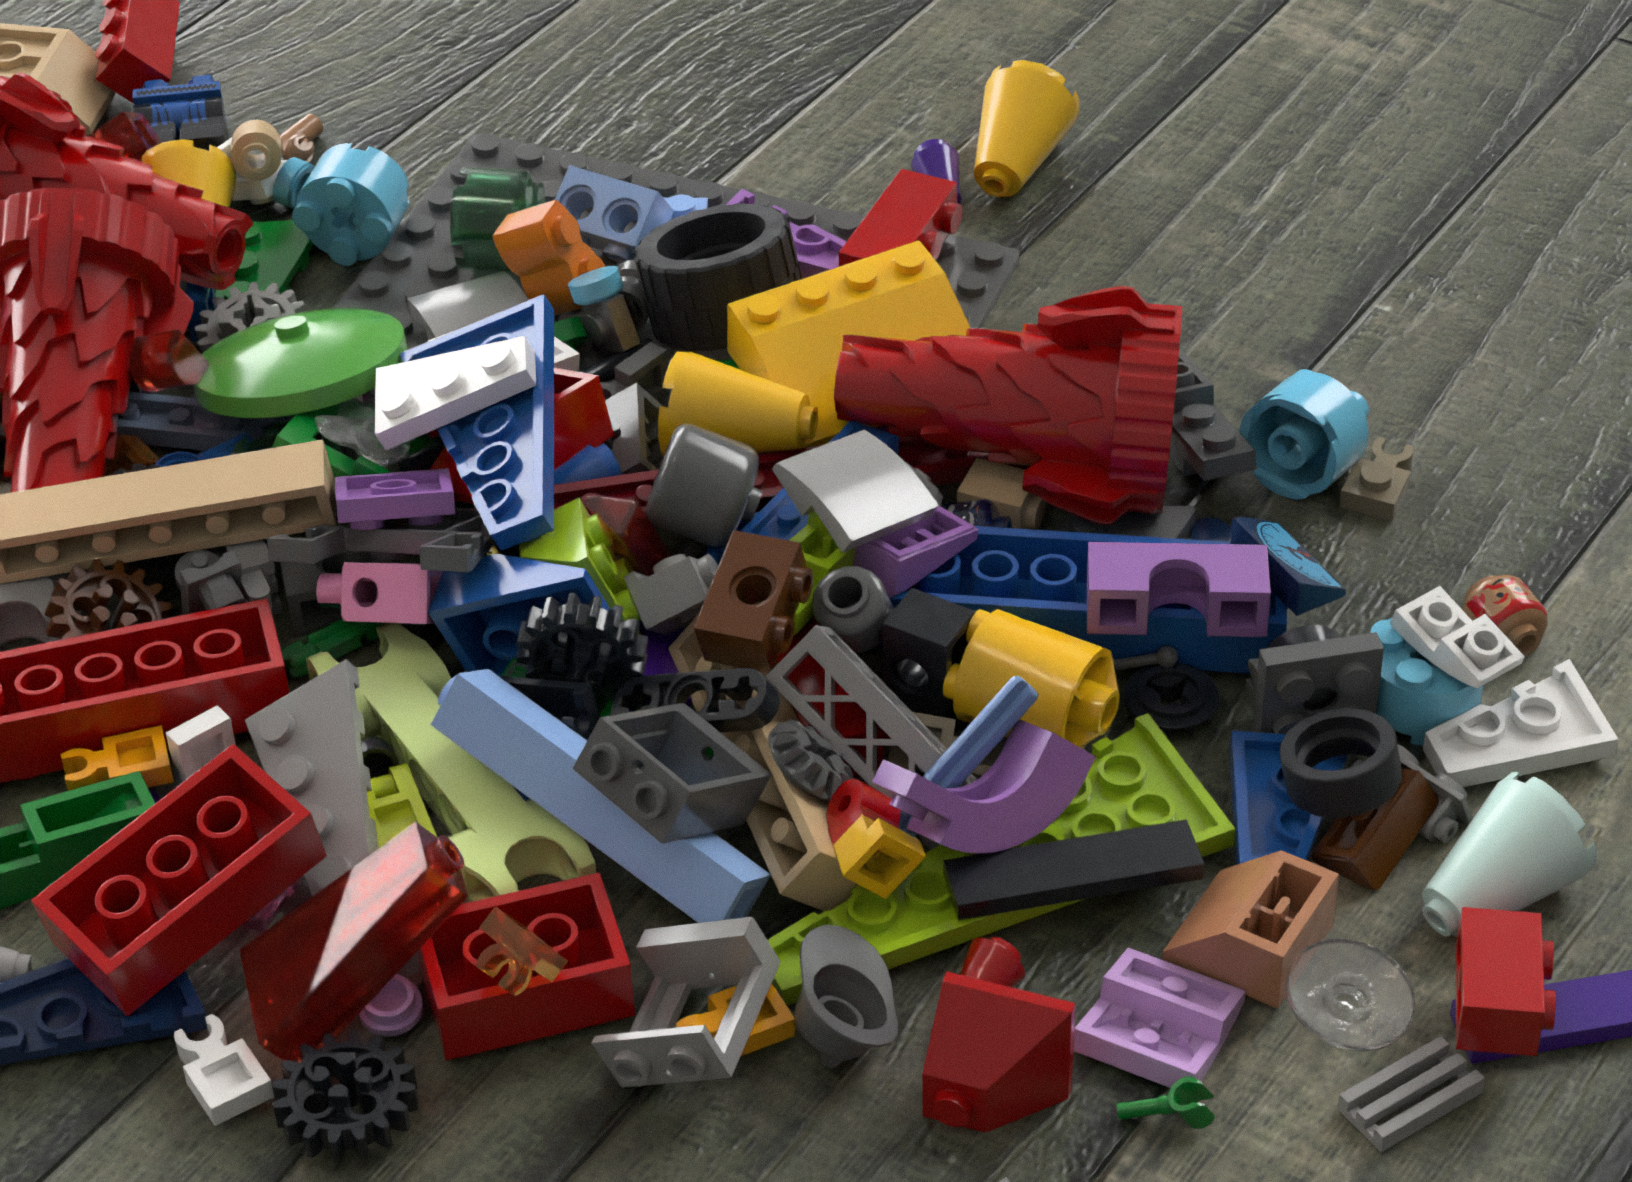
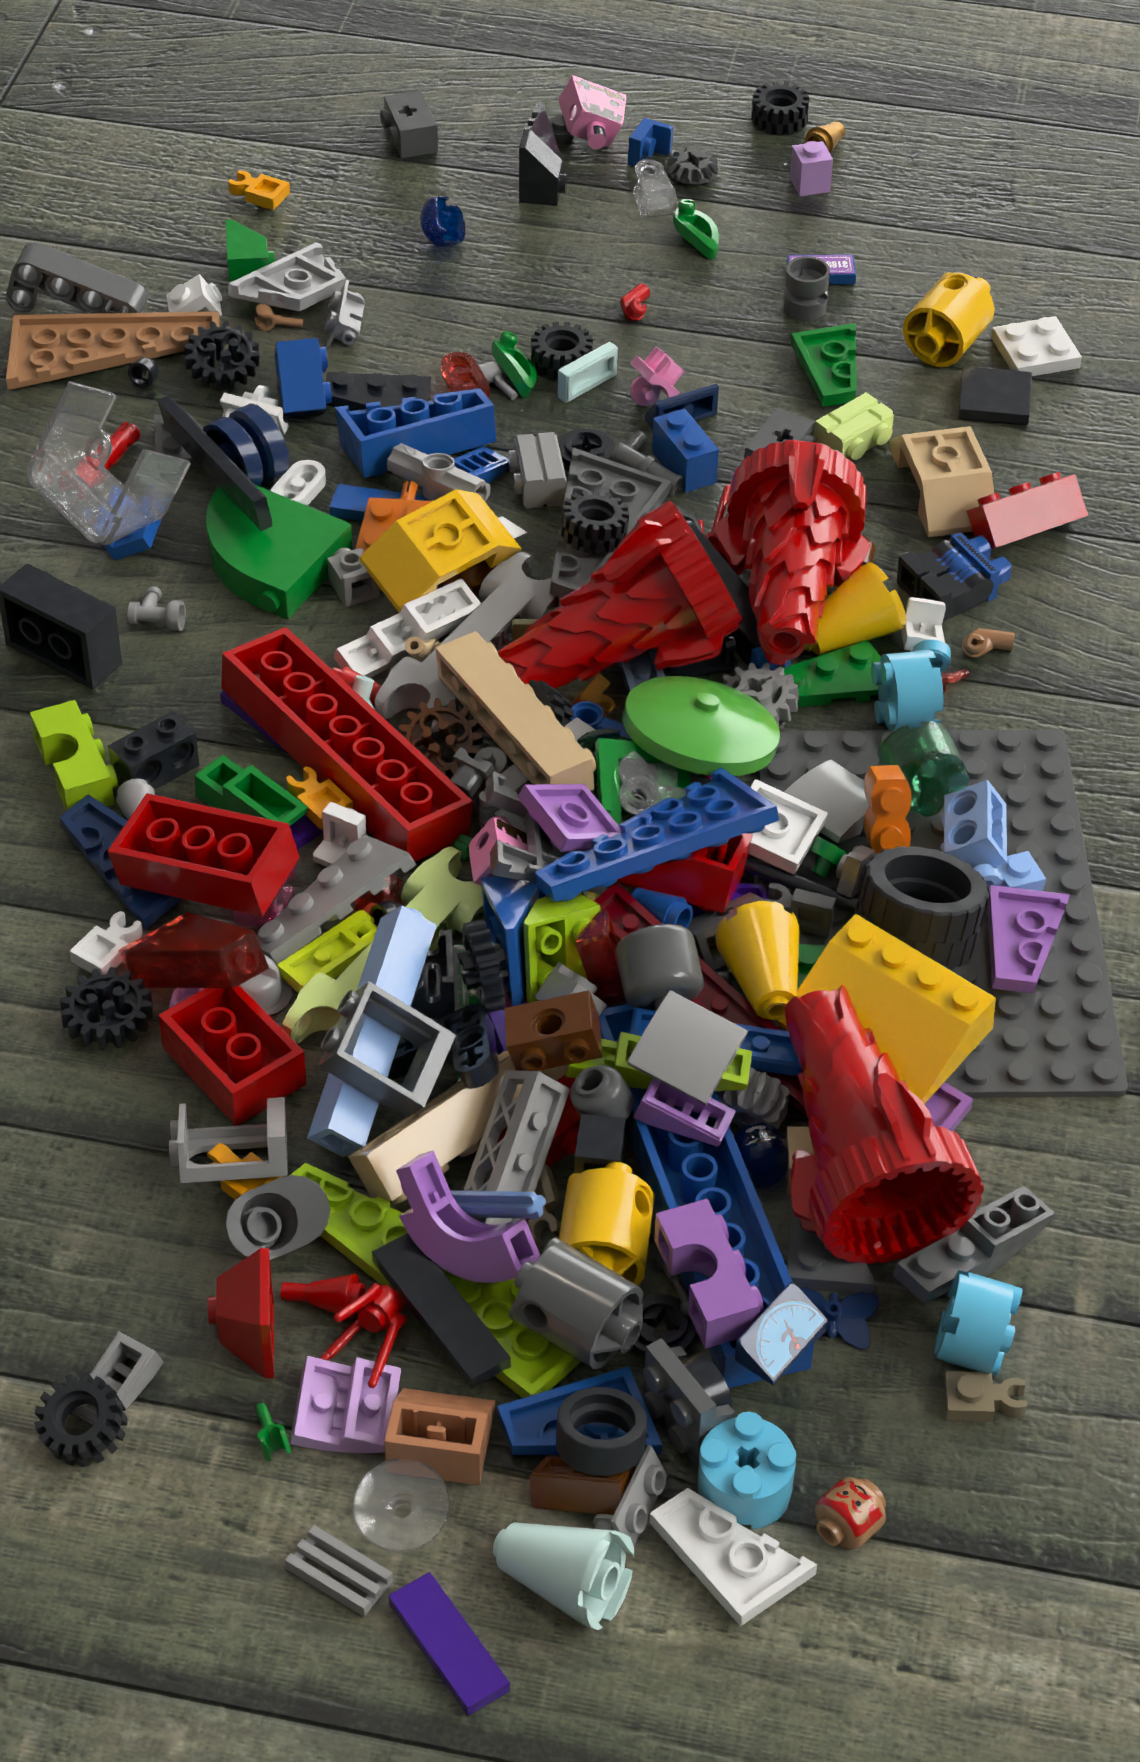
camera: 65 degrees right, 5 degrees up
clear red brick [91,111,161,162] -> none
clear red brick [129,329,210,392] -> none
tan brick [231,120,281,181] -> none
white wing [375,336,536,450] -> none
clear orange tile [476,906,568,996] -> none
medium azure tile [568,266,624,306] -> none
dark grey gear [768,719,853,801] -> none
yellow leg [826,778,926,899] -> none
red brick [838,169,963,267] -> none
white slope [1390,586,1525,689] -> none
red brick [1455,907,1556,1056] -> none
none -> red plant [319,1283,407,1388]
none -> dark grey cylinder [509,1238,643,1369]

